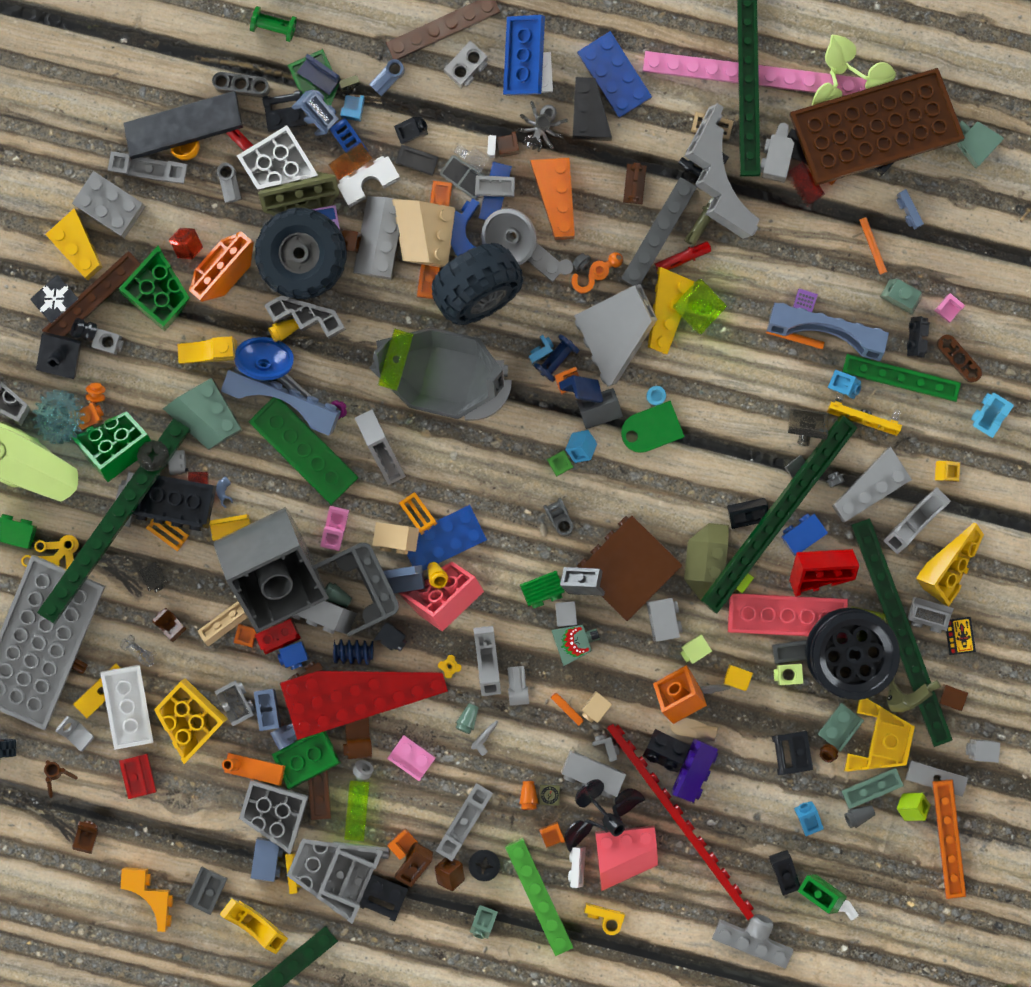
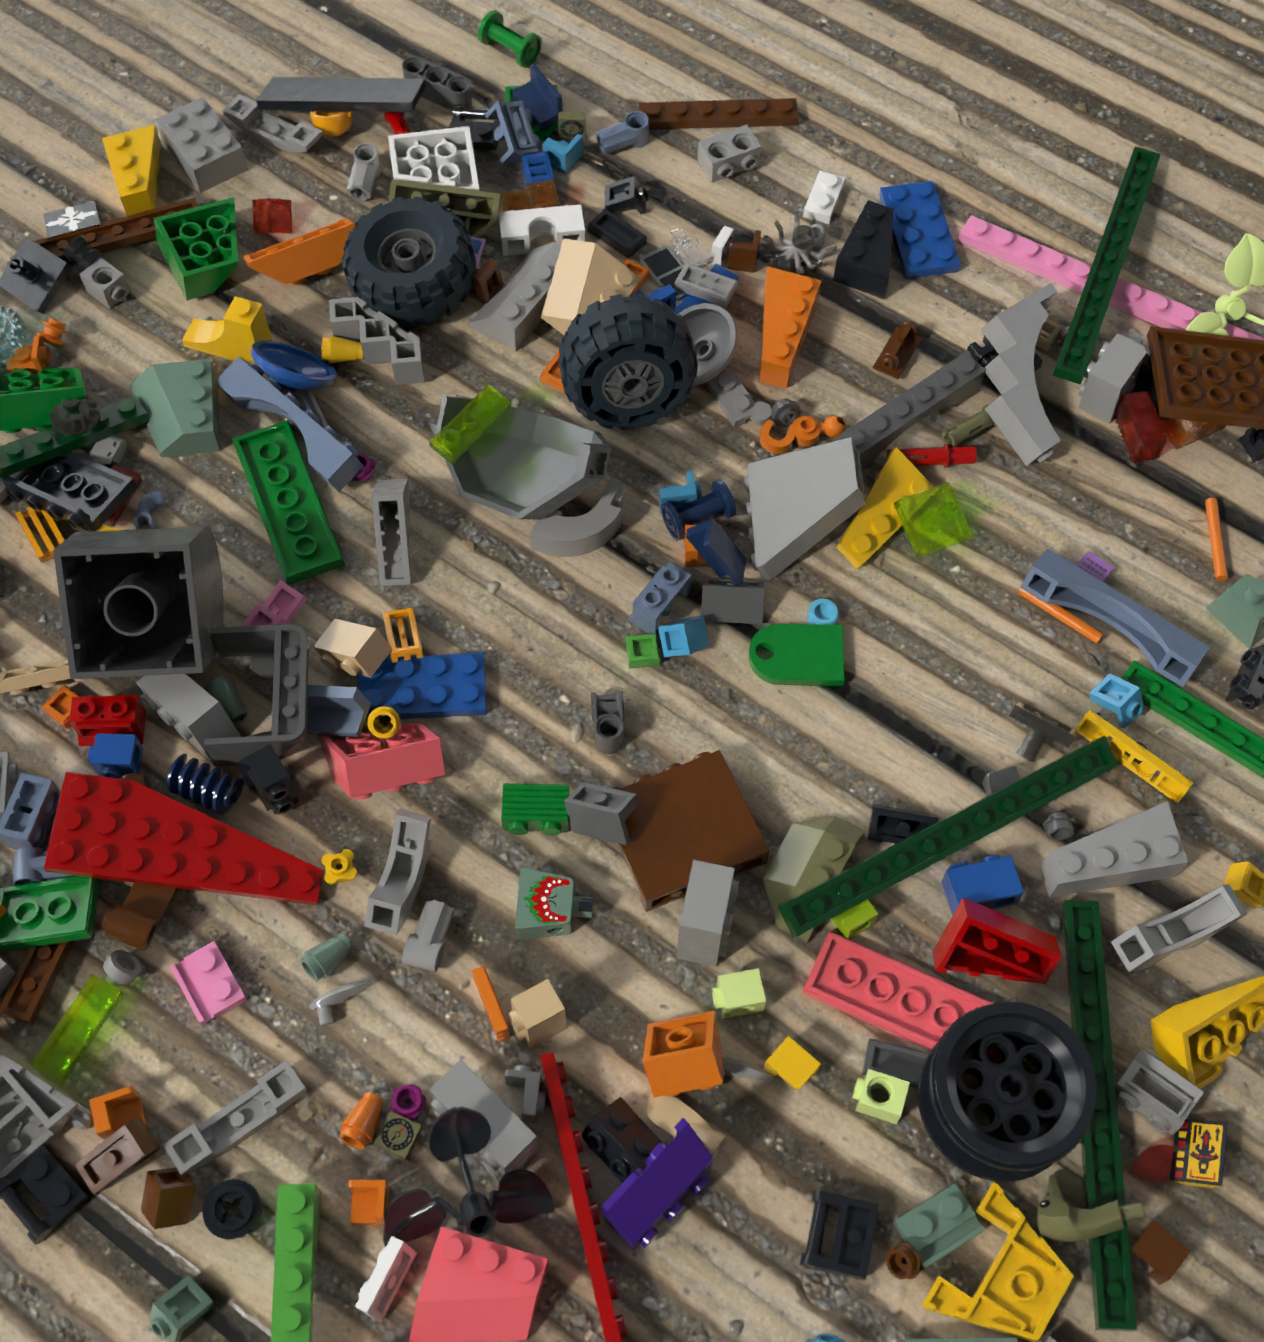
camera: 20 degrees right, 25 degrees down
blue plate [503,15,545,96] -> none
light grey panel [555,601,577,627] -> none
none -> magenta plate [391,1084,426,1120]
none -> sand blue window [627,562,691,635]
none -> clear red tile [1129,1145,1174,1184]

